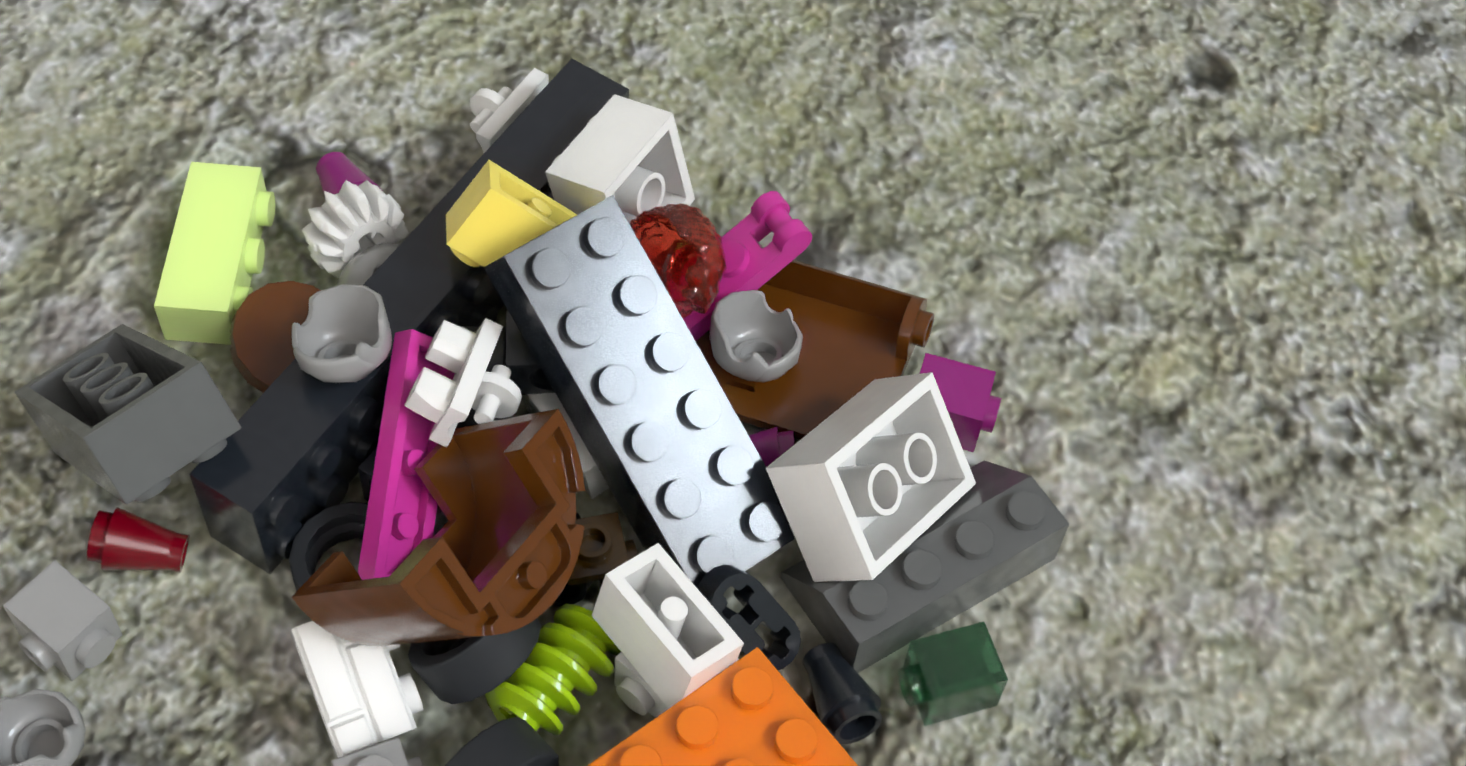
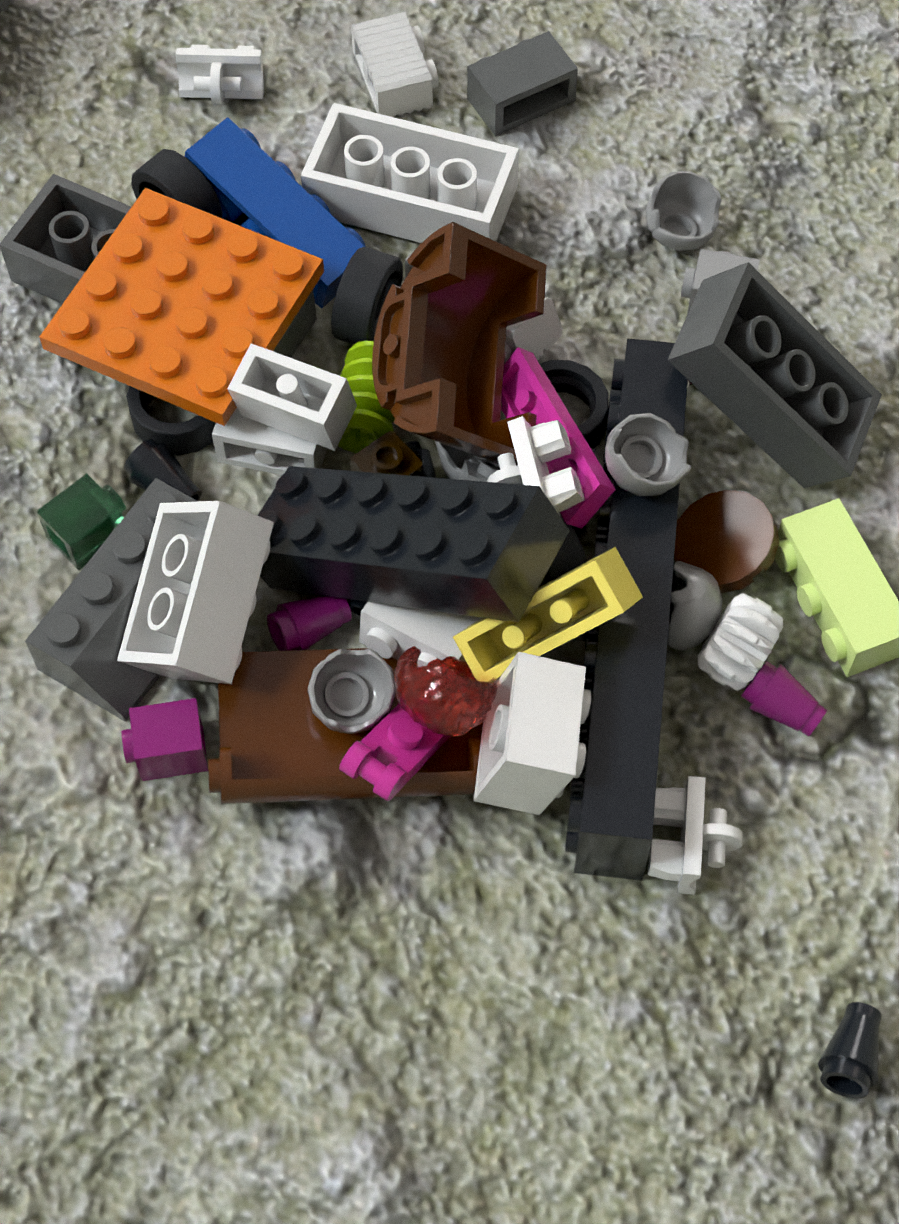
camera: 160 degrees right, 5 degrees up
black beam [698,564,801,670] -> none

